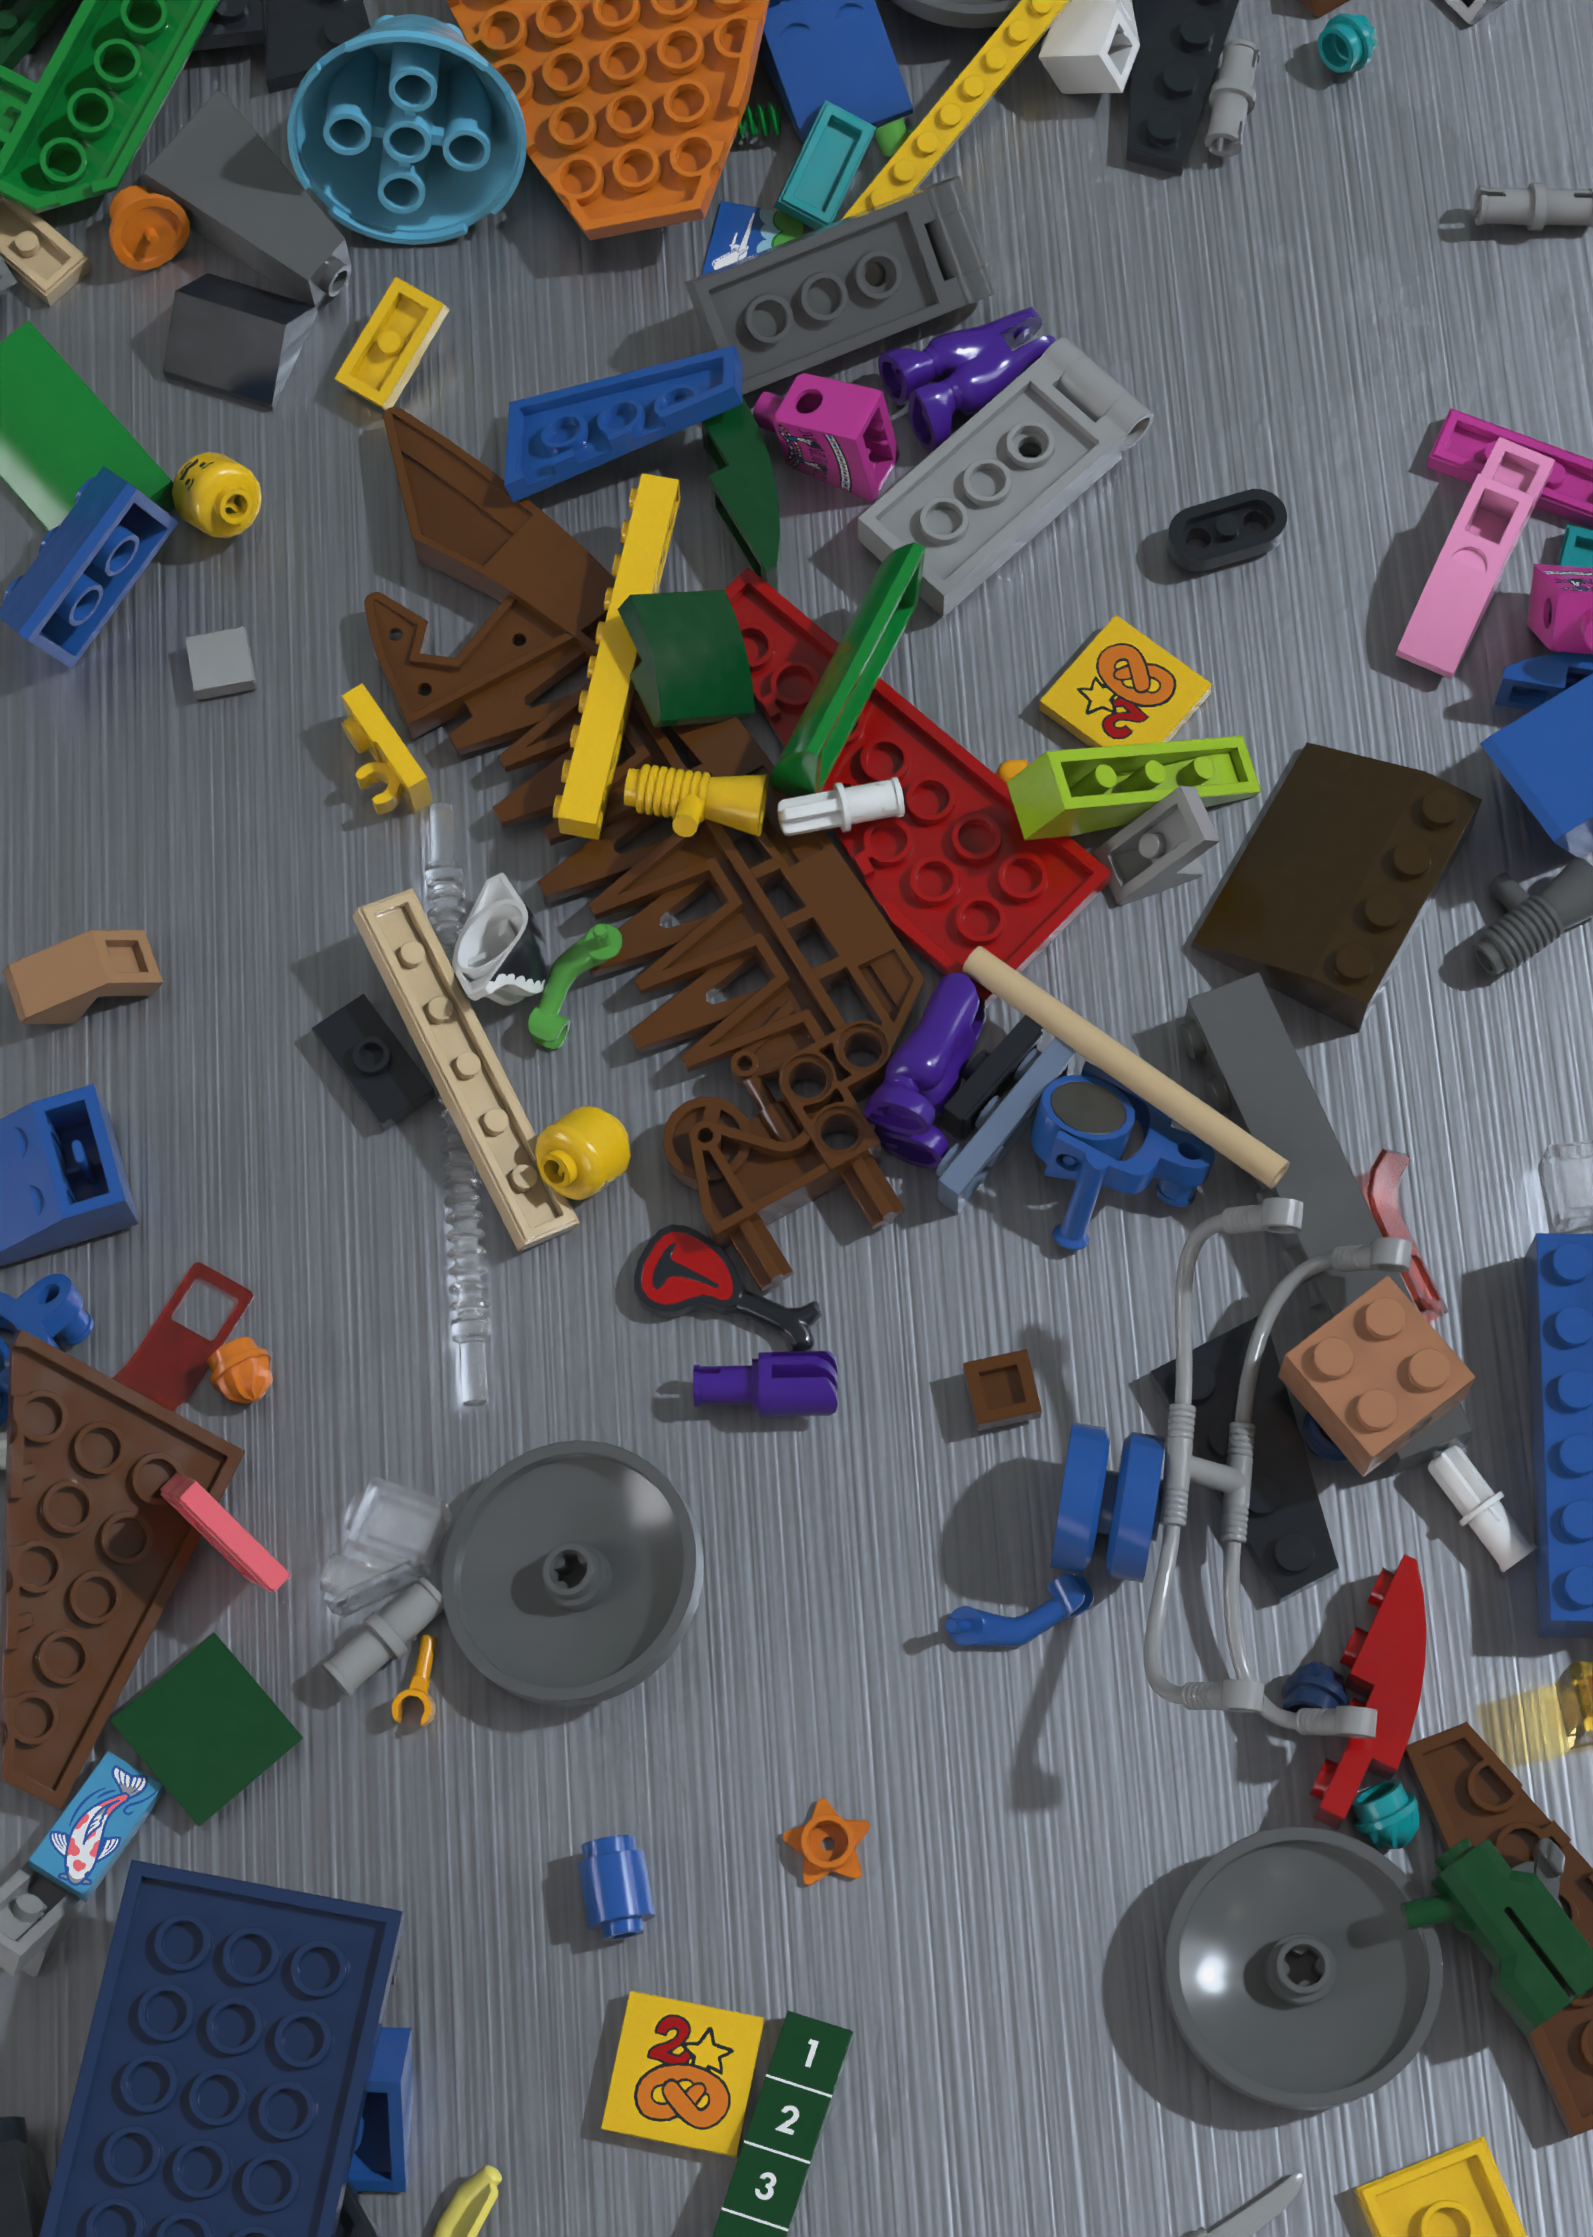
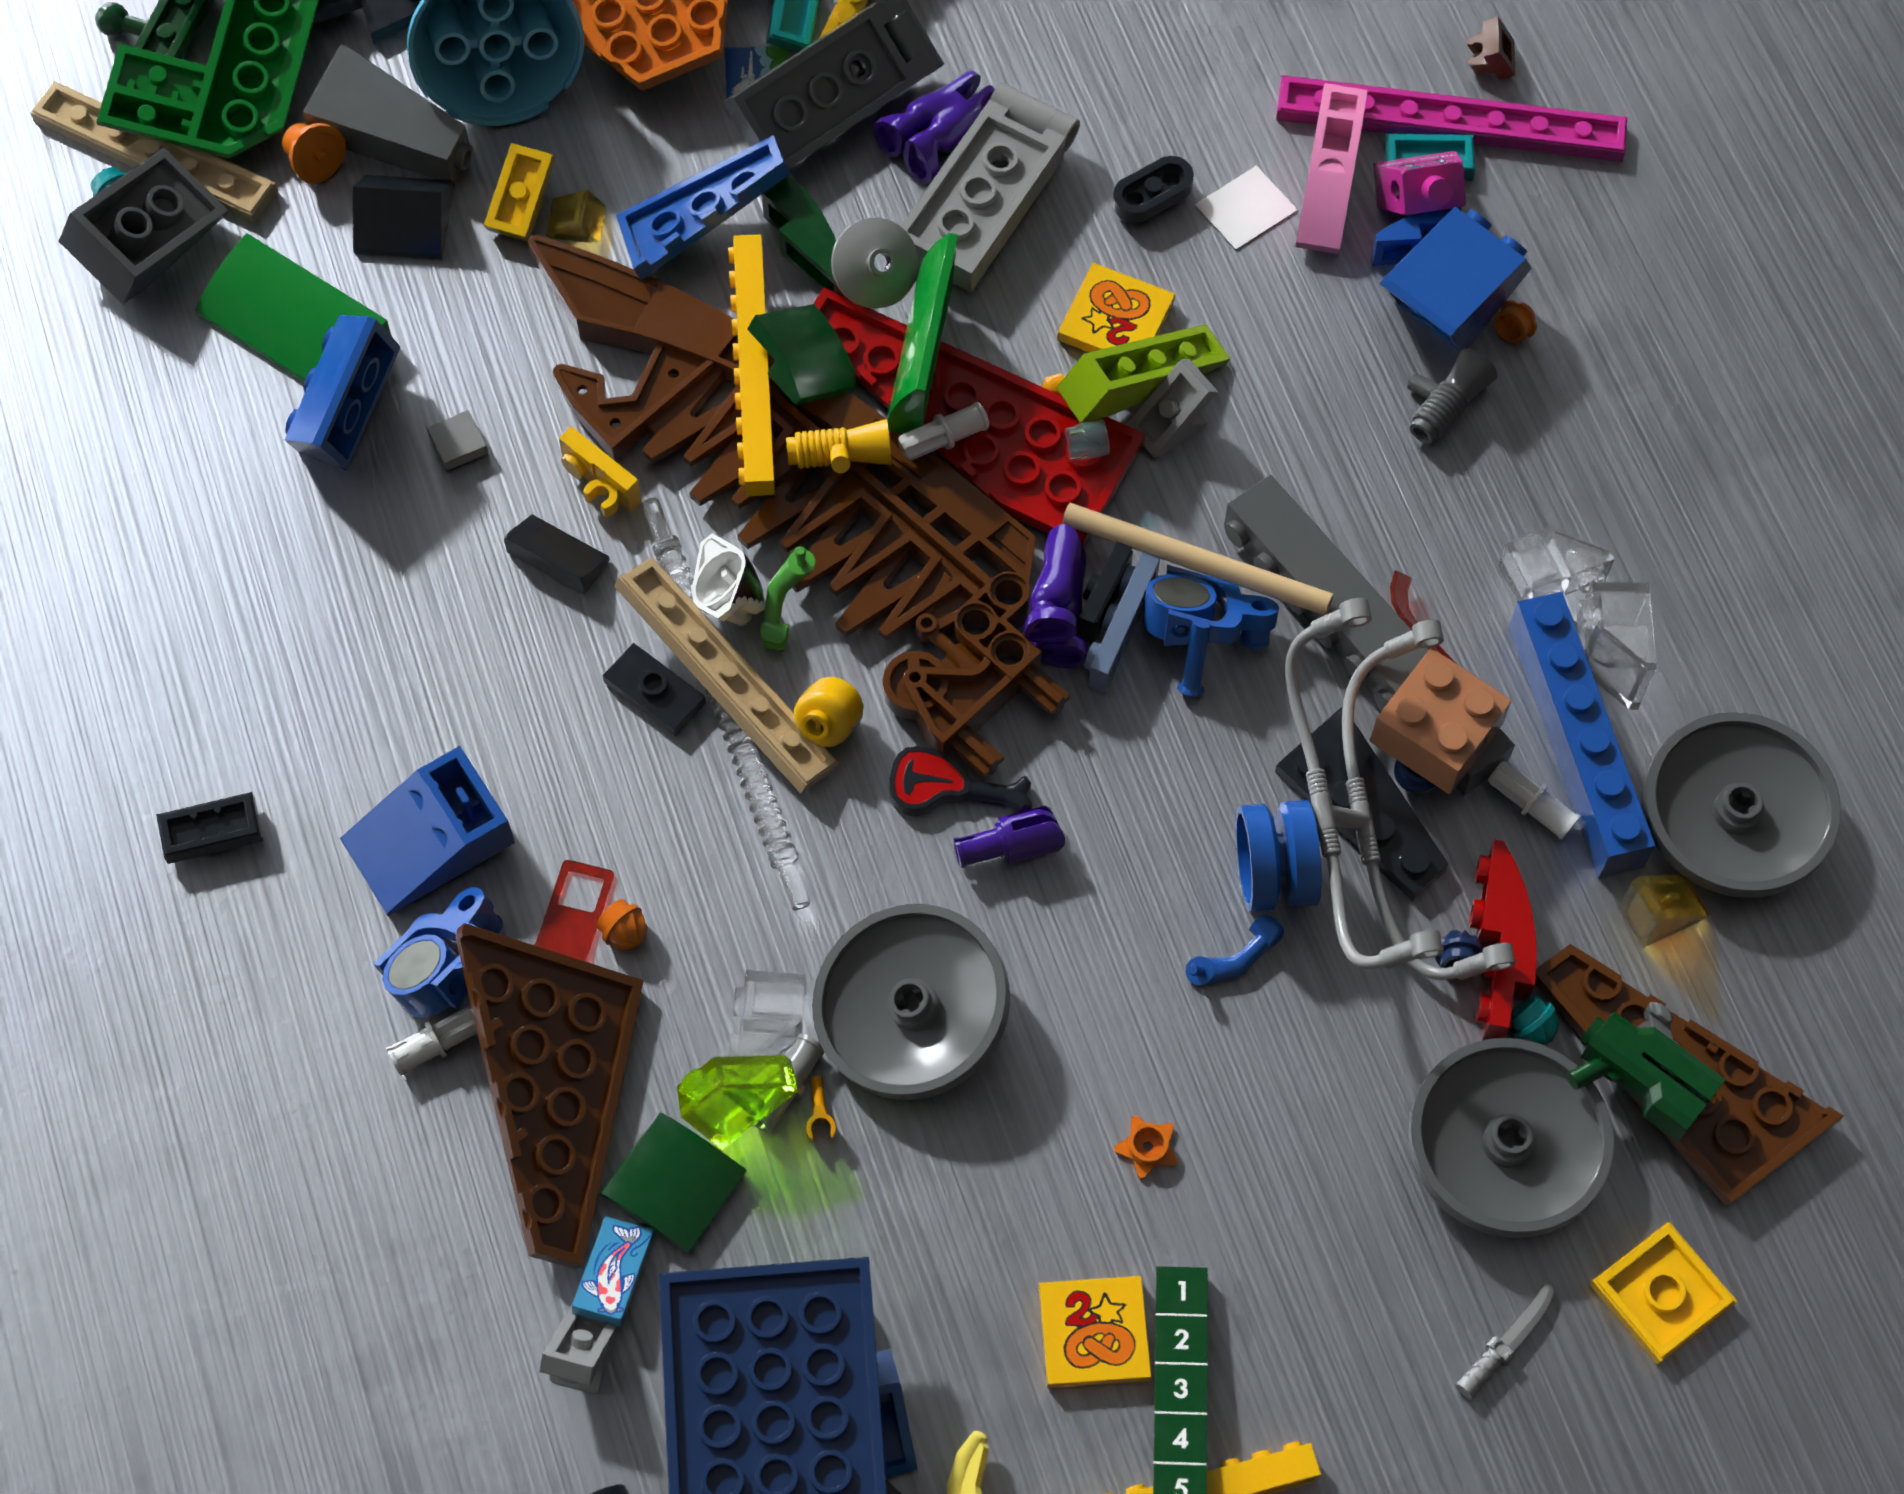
camera: 20 degrees left, 5 degrees down
medium nougat slope [3,930,163,1024] -> none
coral tile [160,1473,291,1592] -> none
yellow head [172,452,262,539] -> none
blue brick [577,1835,655,1940] -> none
dark pink torso [753,373,900,503] -> none
reddish brown plate [963,1349,1042,1431] -> none
dark brown slope [1191,742,1482,1032] -> none
none -> black slope [504,514,610,595]
none -> clear yellow slope [546,189,606,243]
none -> clear neon green slope [677,1055,798,1150]
none -> light grey dish [831,217,919,309]
none -> clear light blue hose [1065,419,1110,459]
none -> white sticker [1195,165,1298,249]

